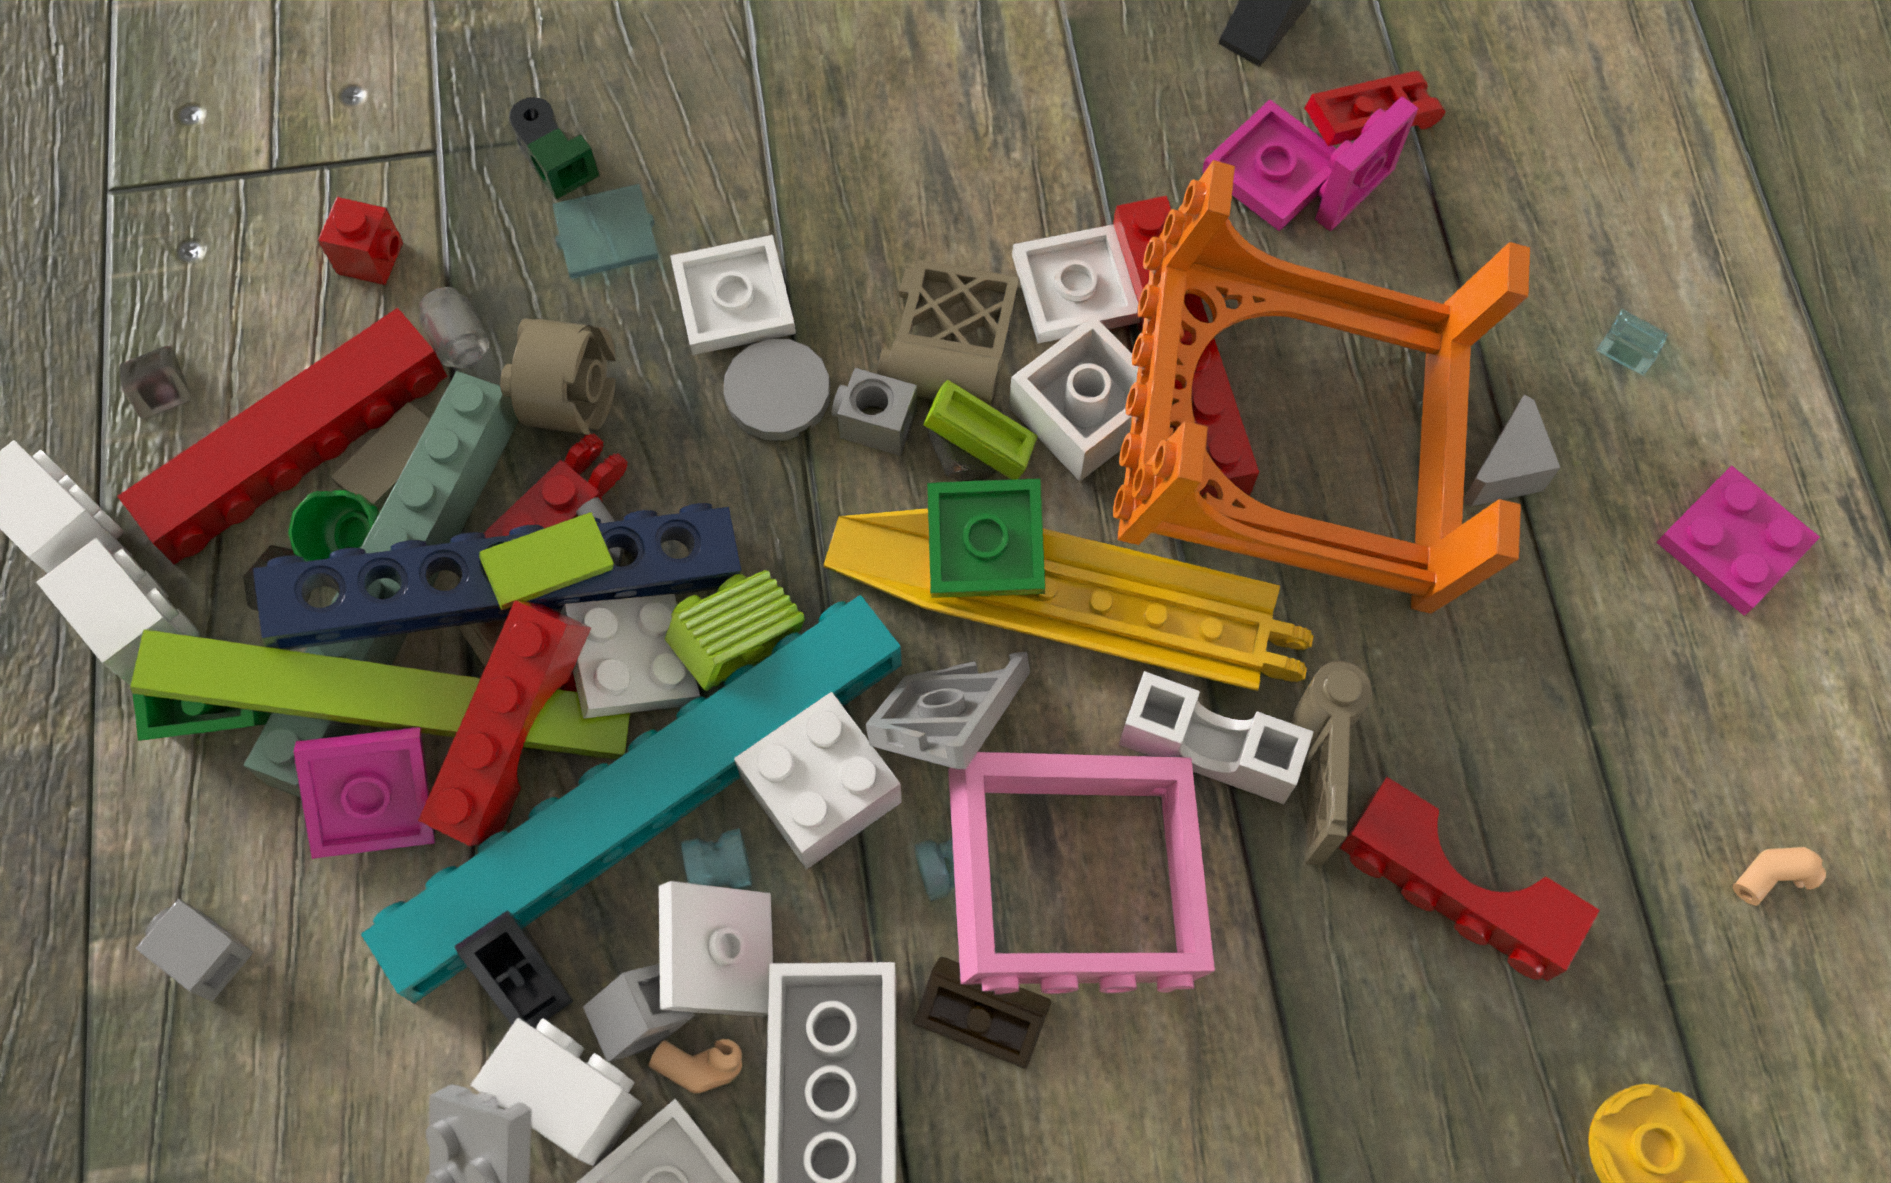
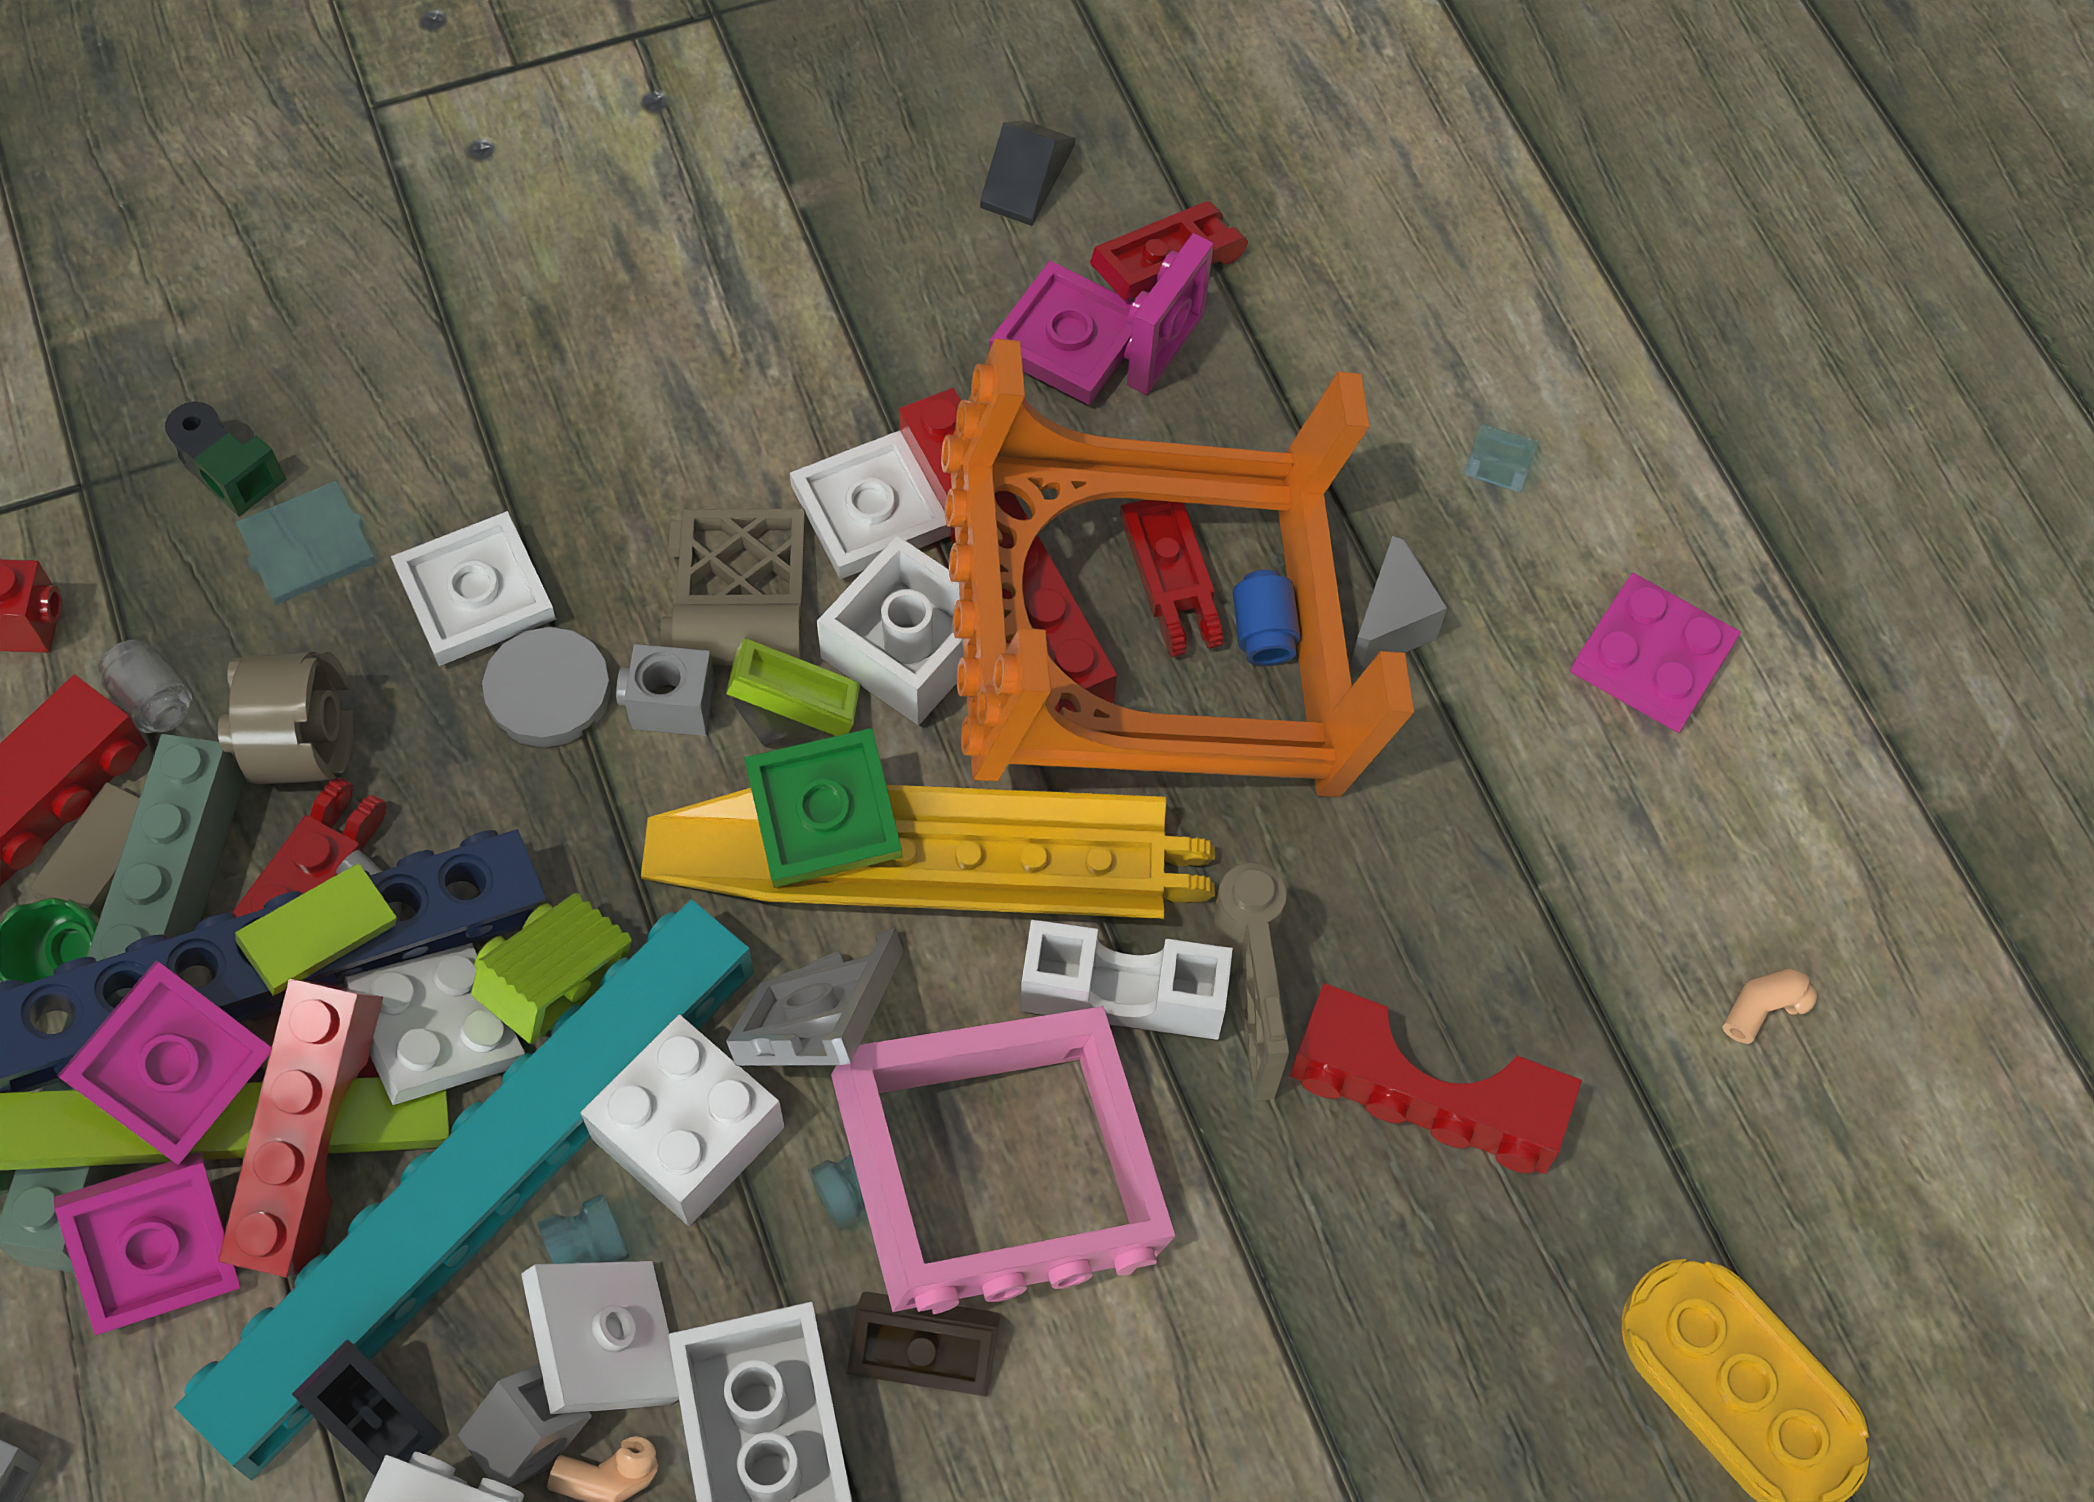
camera: 15 degrees left, 5 degrees down
none -> dark pink plate [57,961,272,1165]
none -> red hinge [1120,500,1223,657]
none -> blue brick [1232,570,1301,666]

